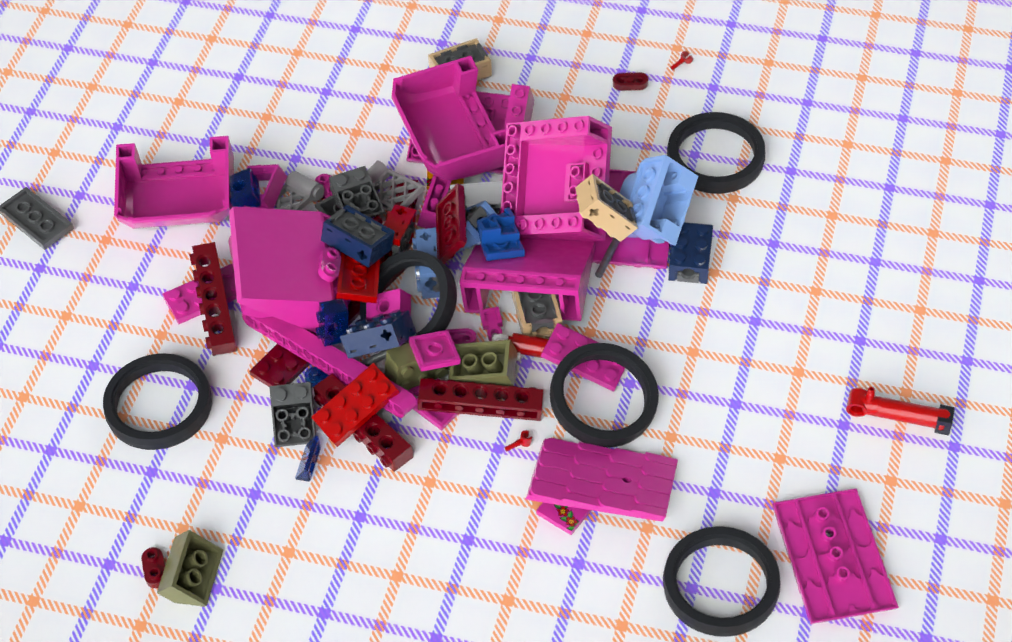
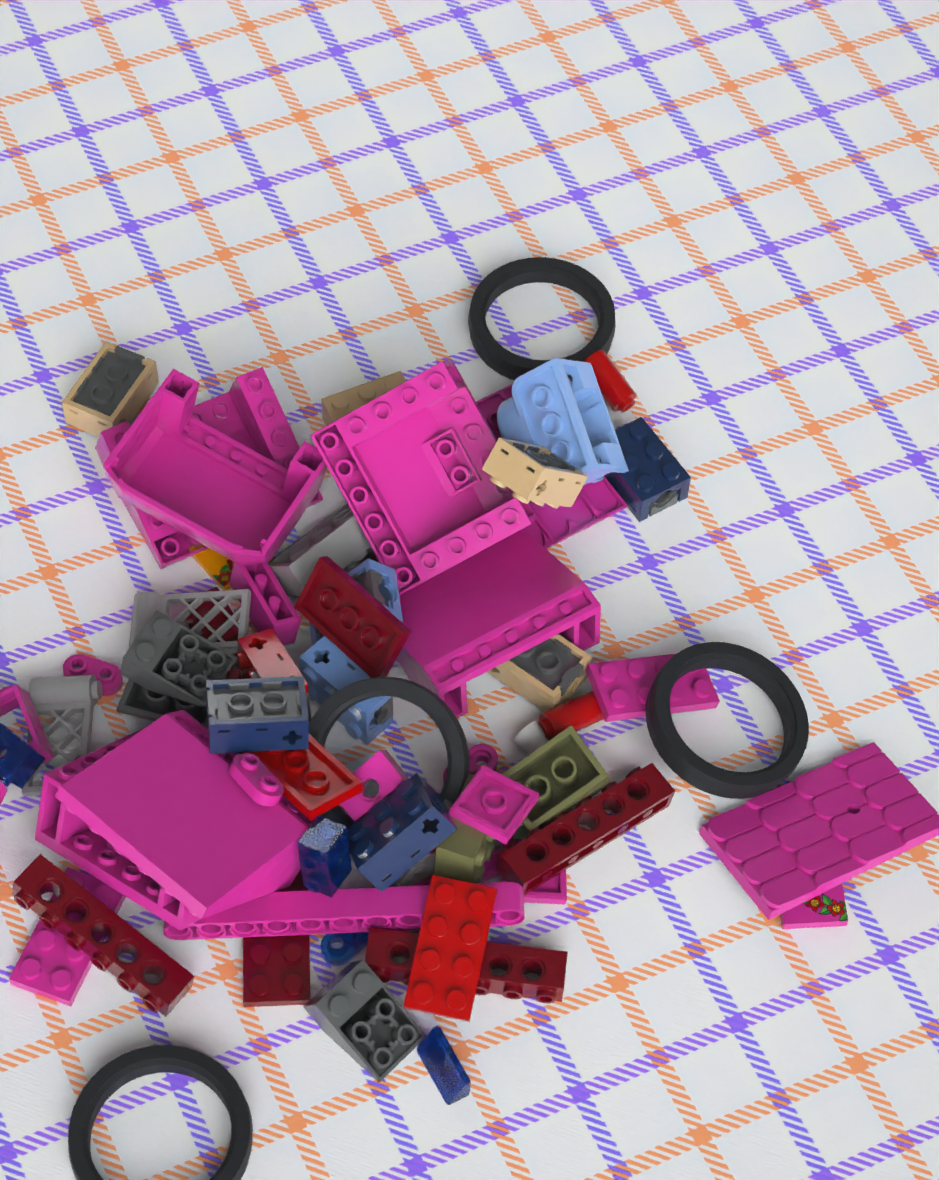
camera: 45 degrees left, 5 degrees up
blue slope [477,207,525,261] -> none
dark pink plate [479,306,503,341] -> none
red hand [504,430,533,452] -> none
flat silver bar [595,238,620,278] -> none
dark red plate [613,72,648,91] -> none
red hand [670,51,694,71] -> none
none -> red brick [583,350,637,413]

